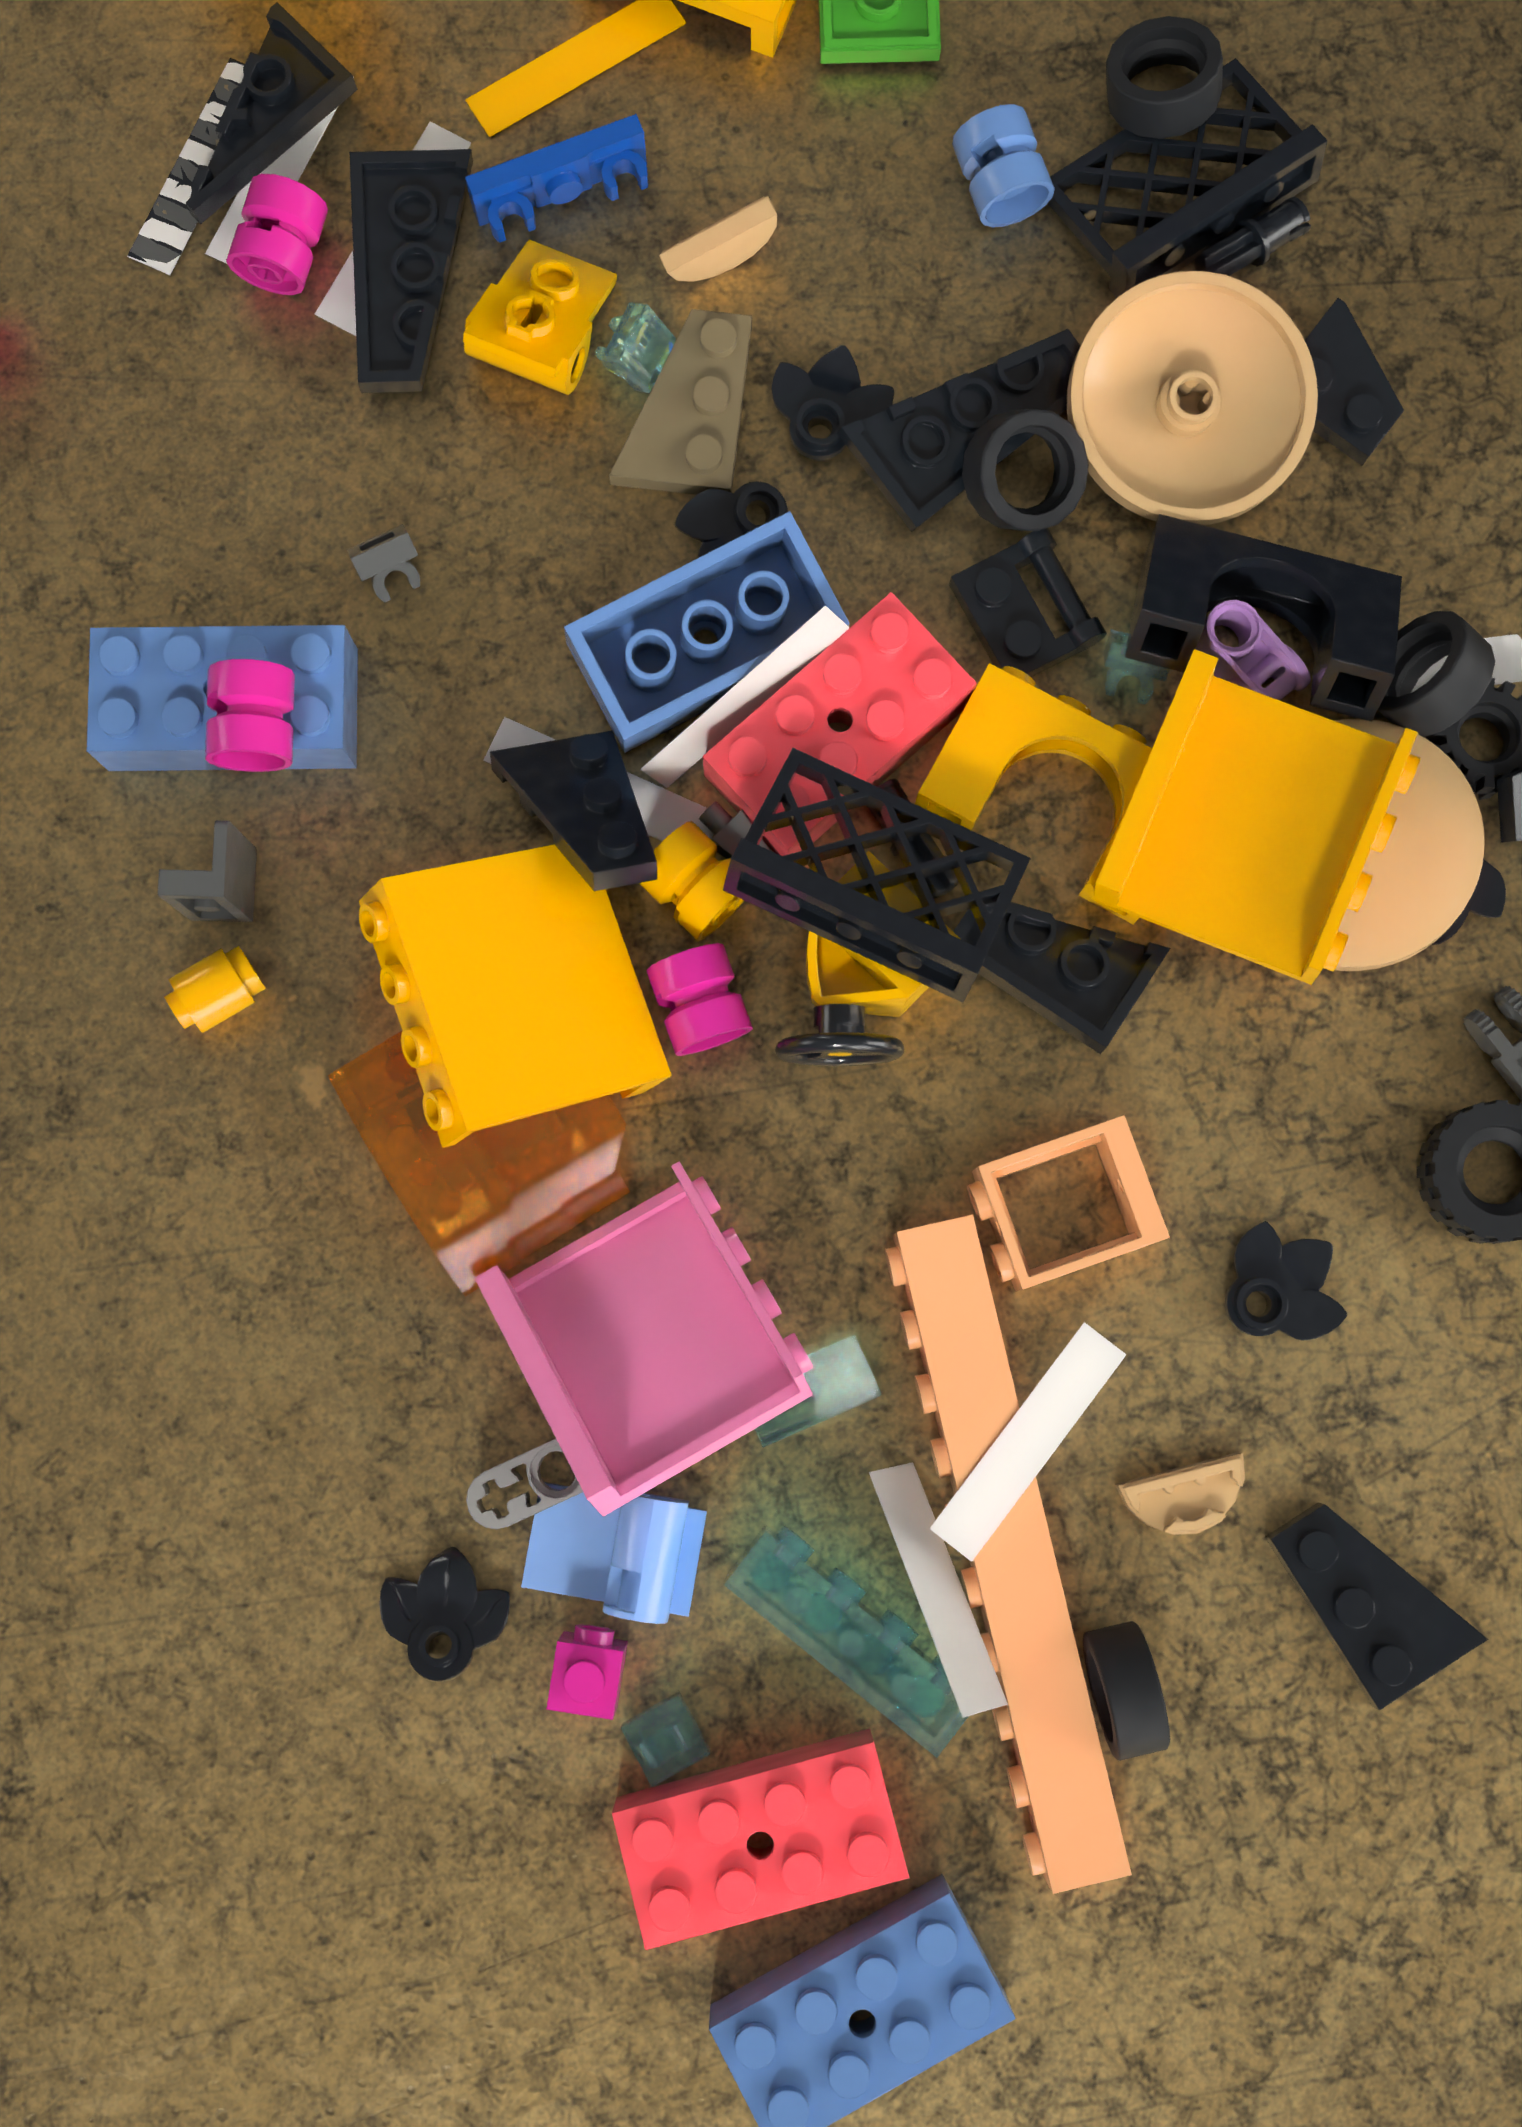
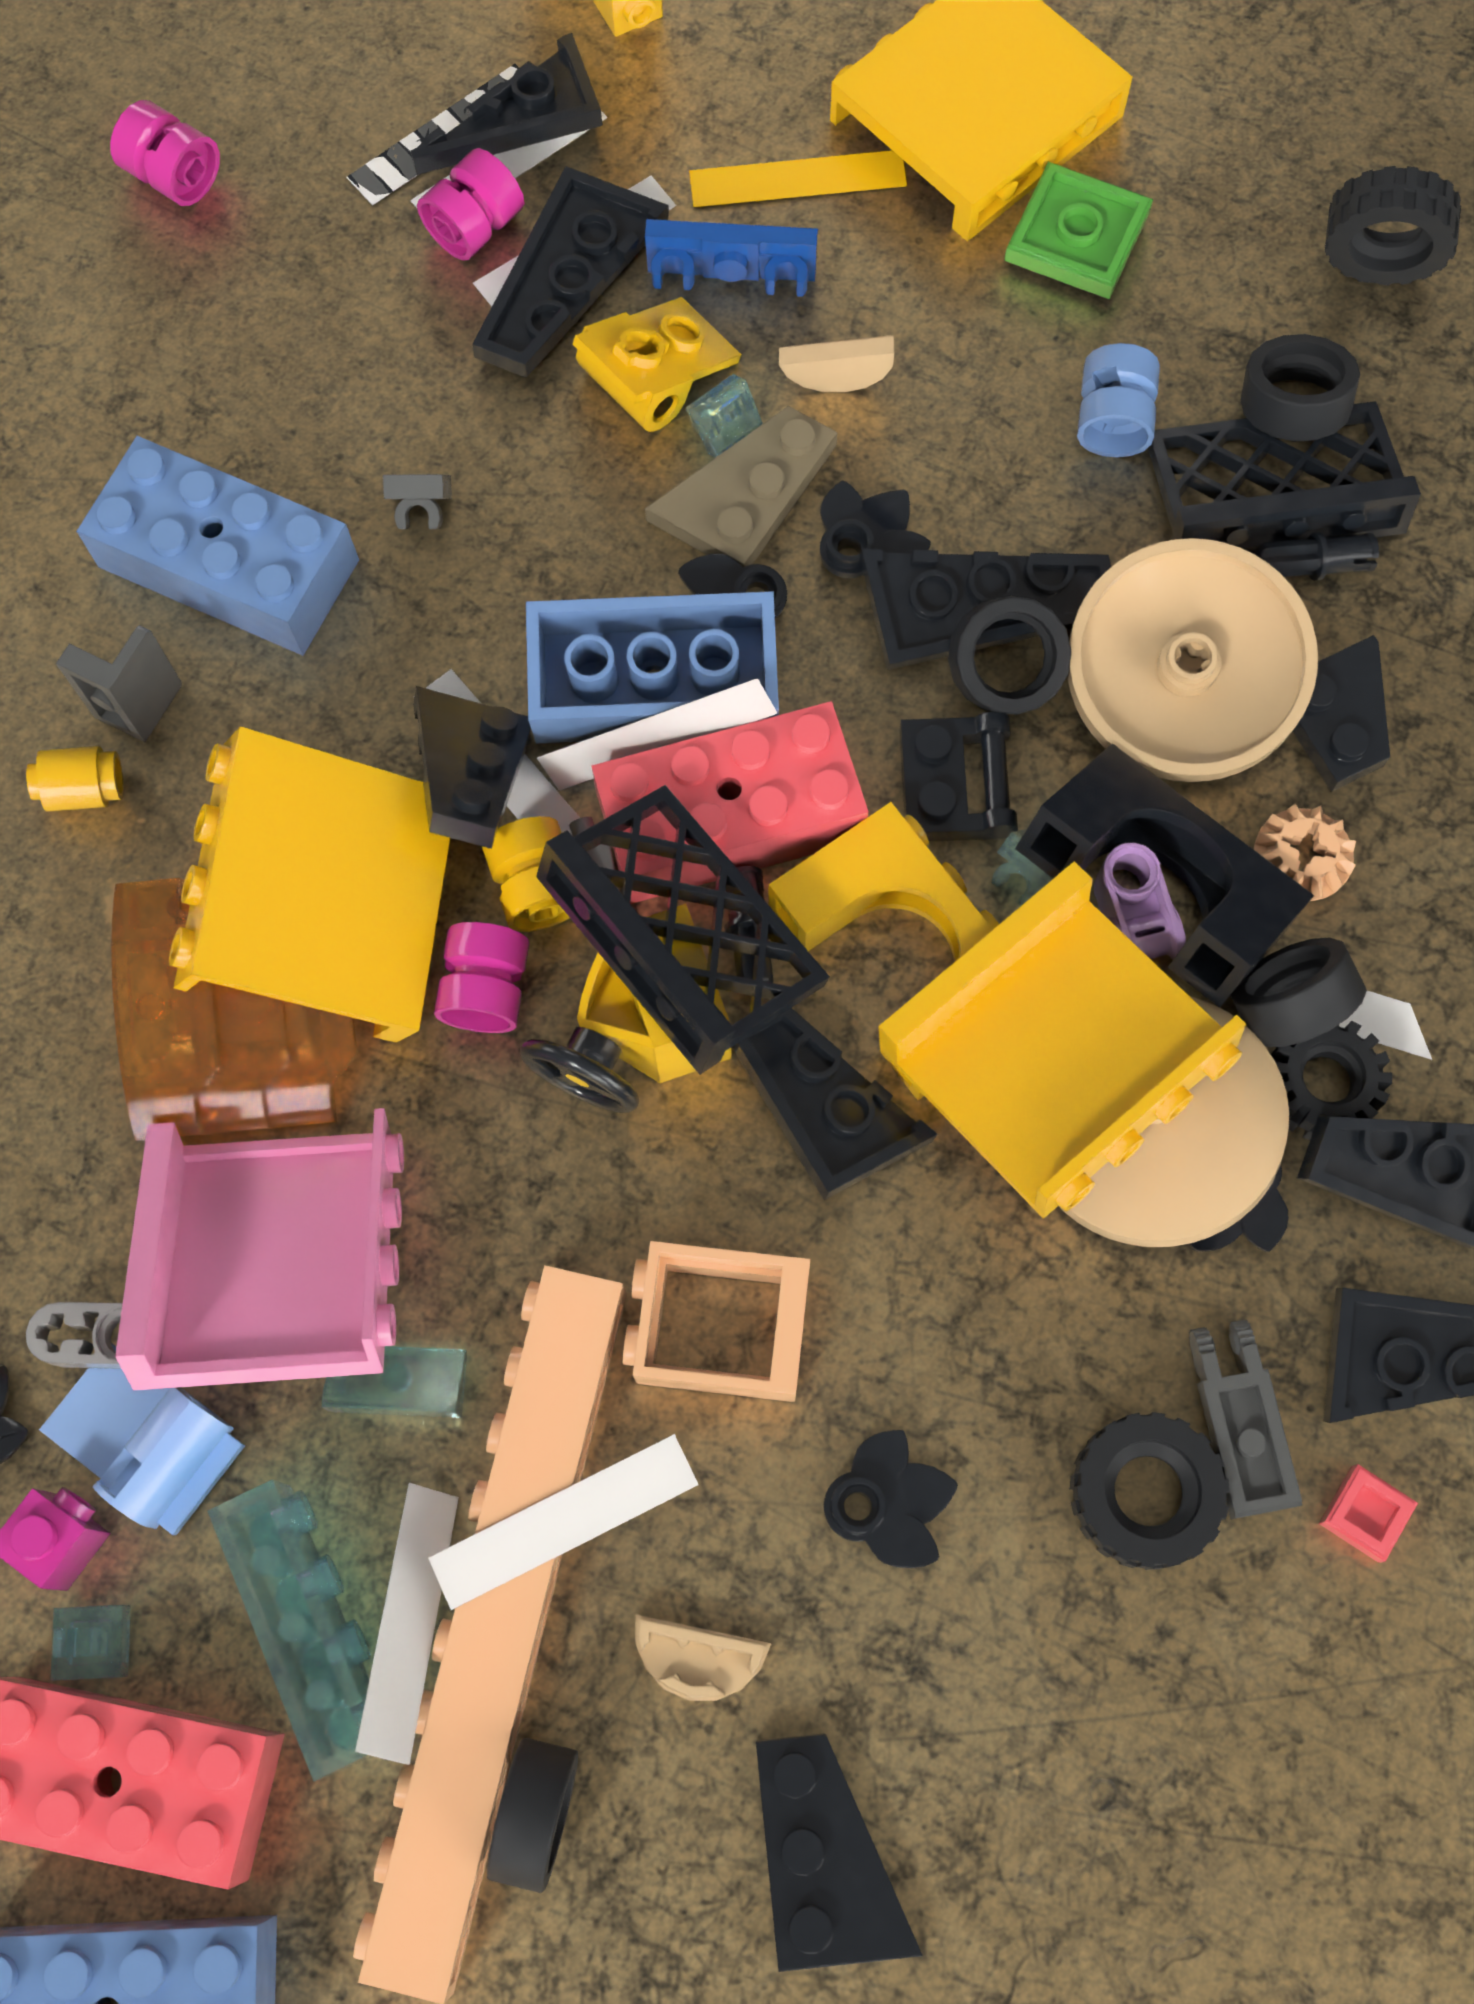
camera: 30 degrees right, 10 degrees down
dark pink wheel [205,659,295,772] -> none
none -> light nougat gear [1254,804,1356,901]

